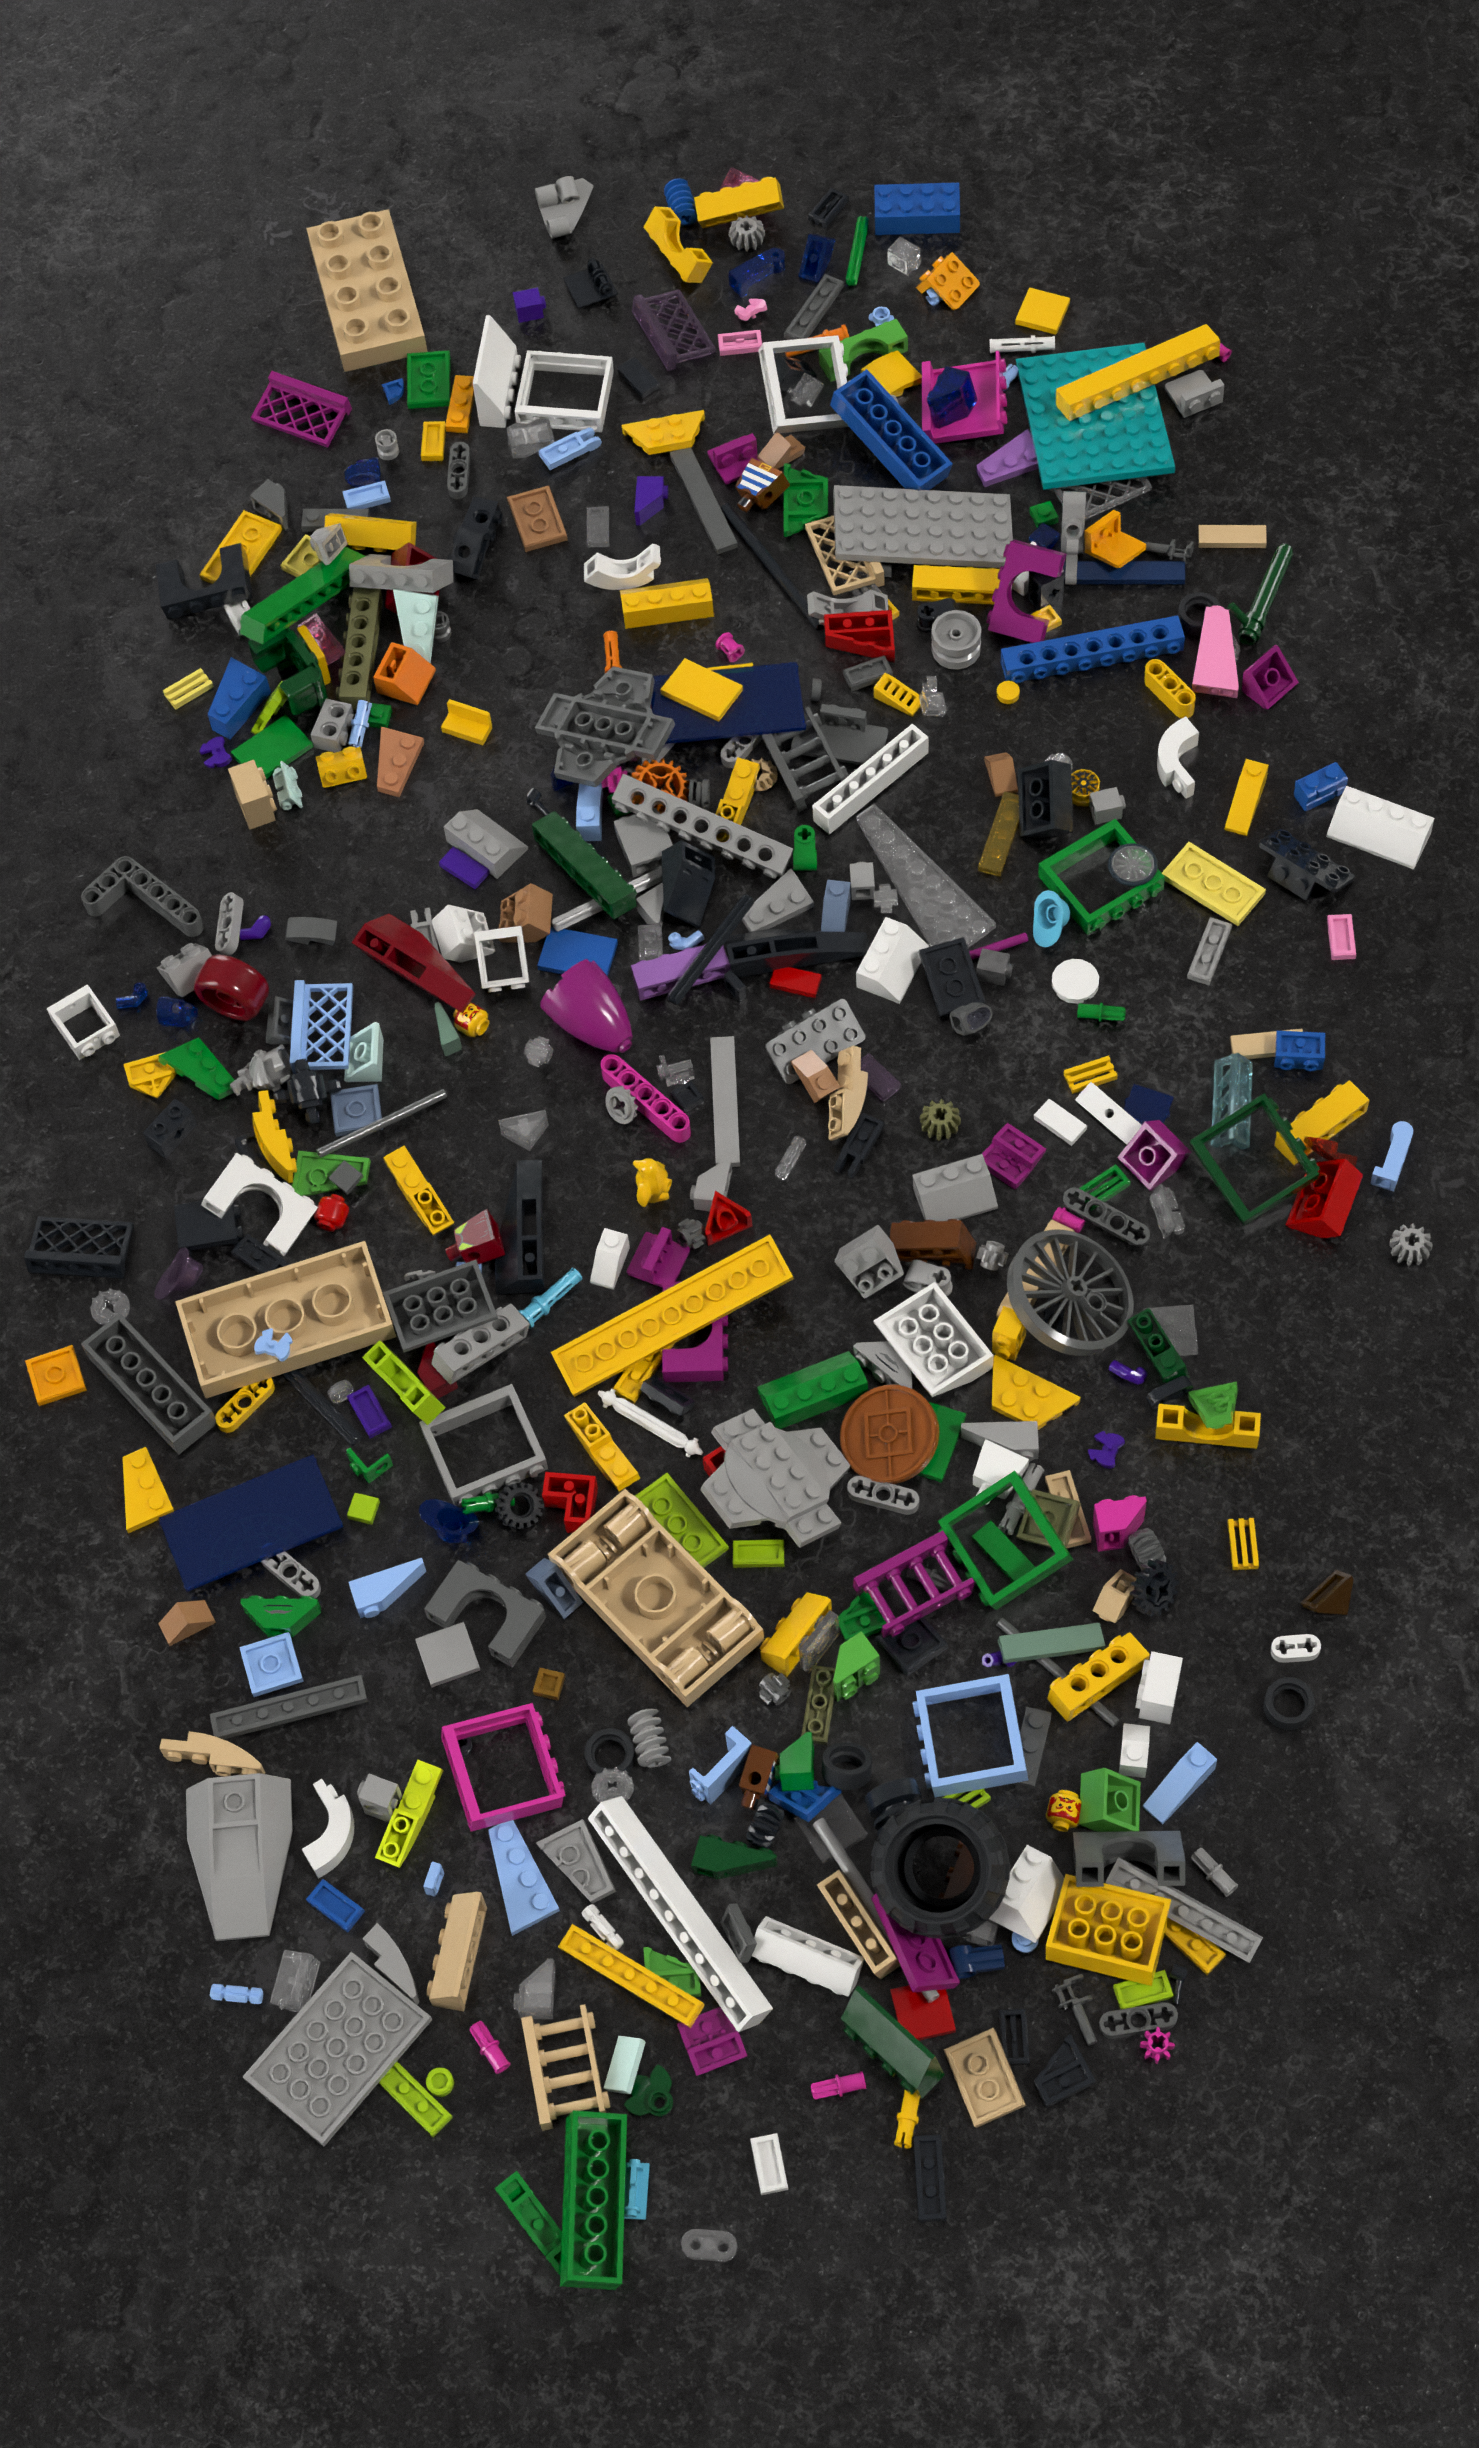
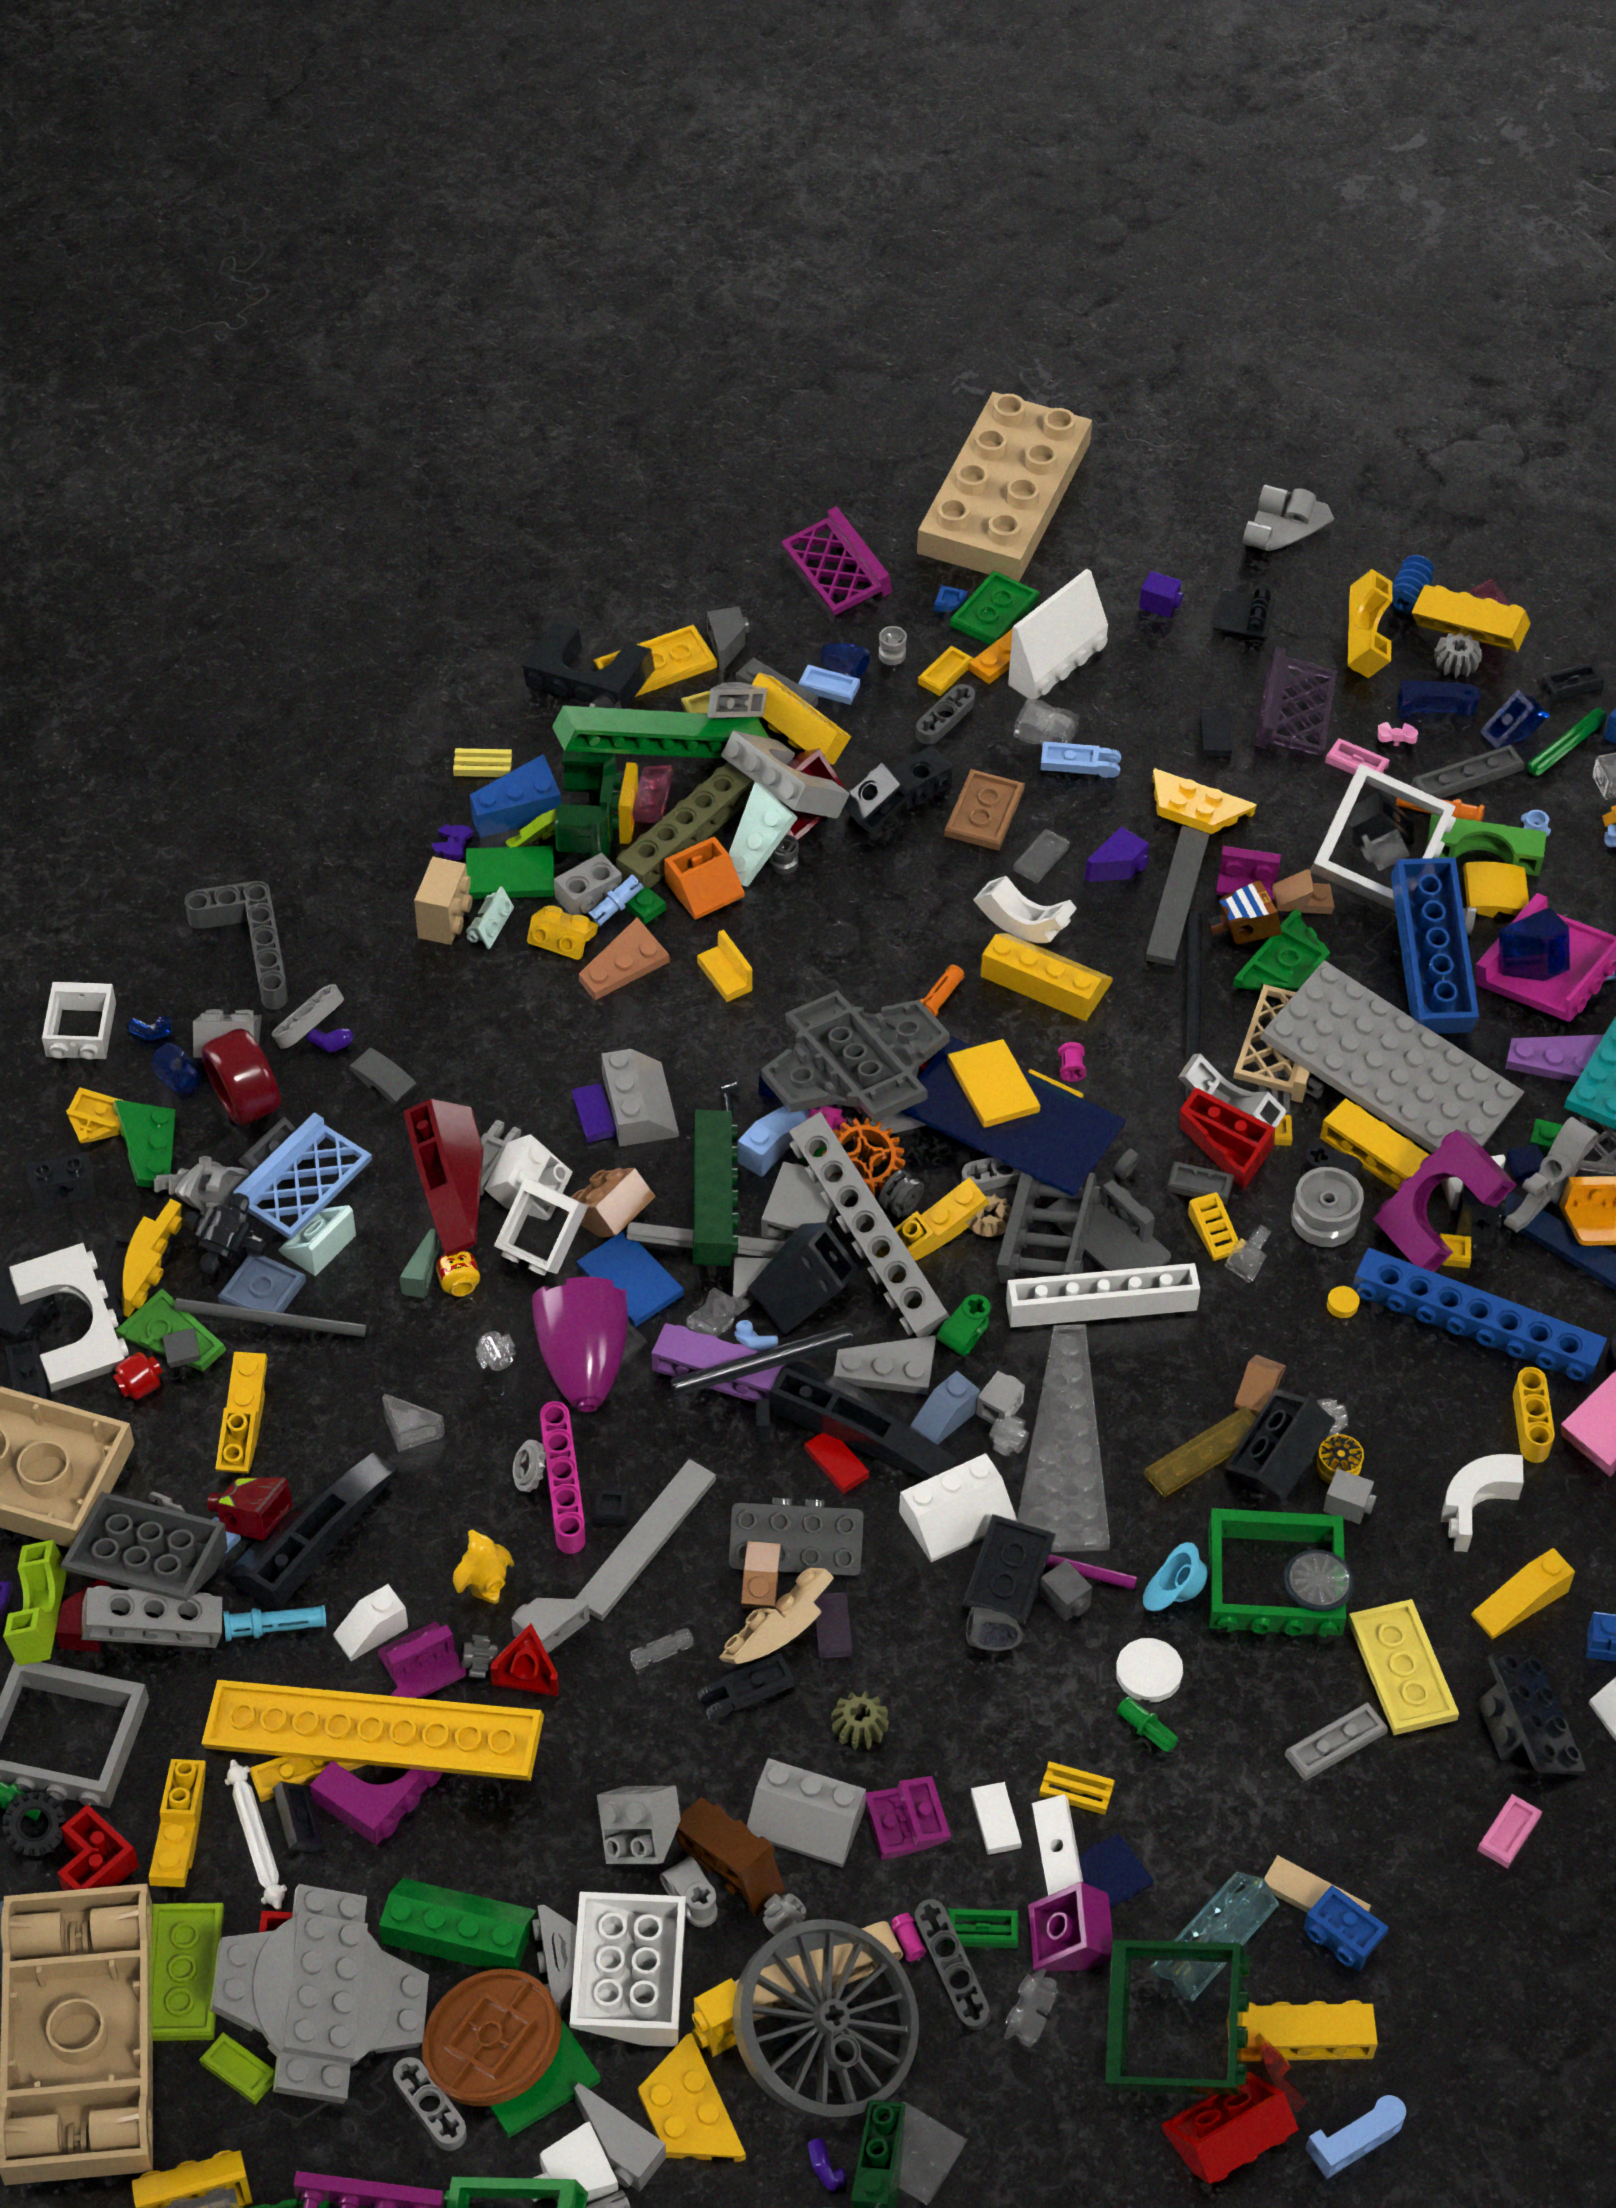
camera: 30 degrees right, 10 degrees down
white window [515,350,614,432] -> none
clear bracket [656,1055,695,1087] -> none

